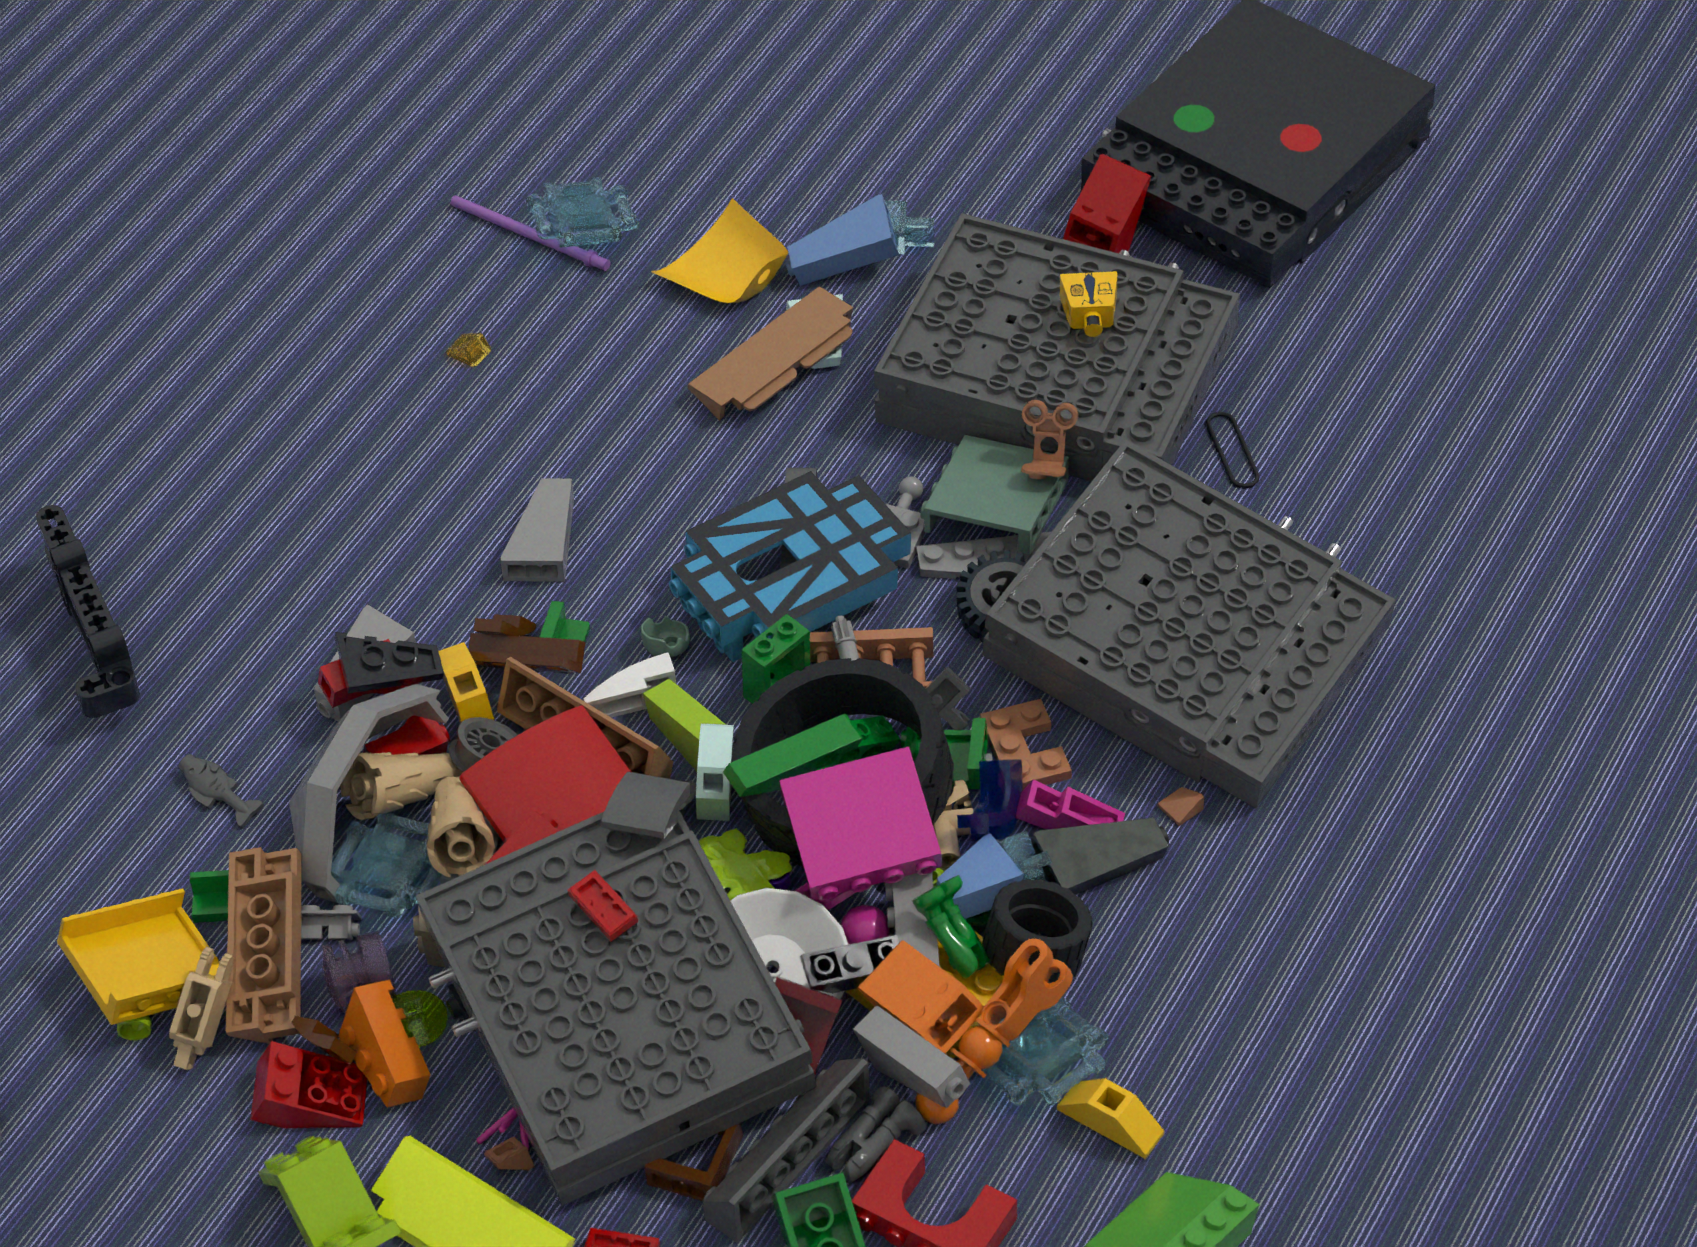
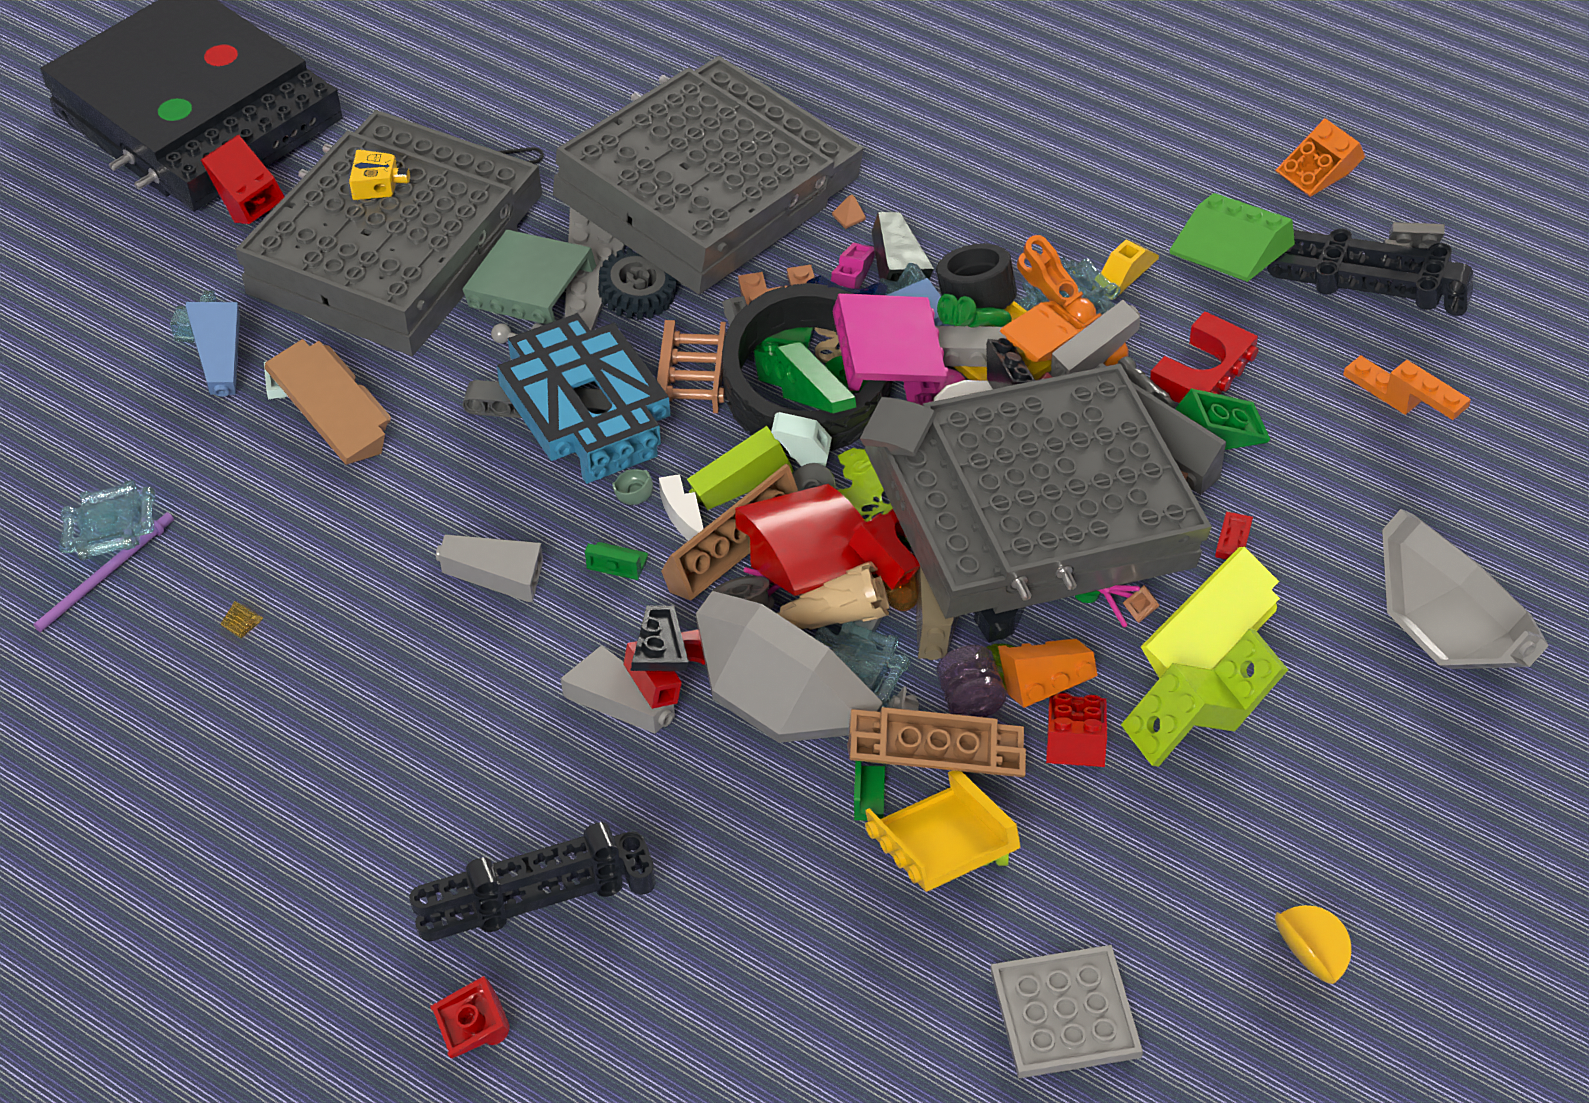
camera: 85 degrees left, 0 degrees up
tan hinge [169,947,234,1070] -> none
dark grey animal [179,754,264,829] -> none
reddish brown slope [292,1016,357,1064] -> none
yellow slope [439,642,494,723] -> none
reddish brown fence [468,633,586,673] -> none
reddish brown slope [473,614,536,636] -> none
red plate [568,870,639,942] -> none
yellow piece [651,198,788,303] -> none
green window [741,614,810,704] -> none
light grey piece [831,616,859,661] -> none
nougat piece [1021,400,1078,479] -> none

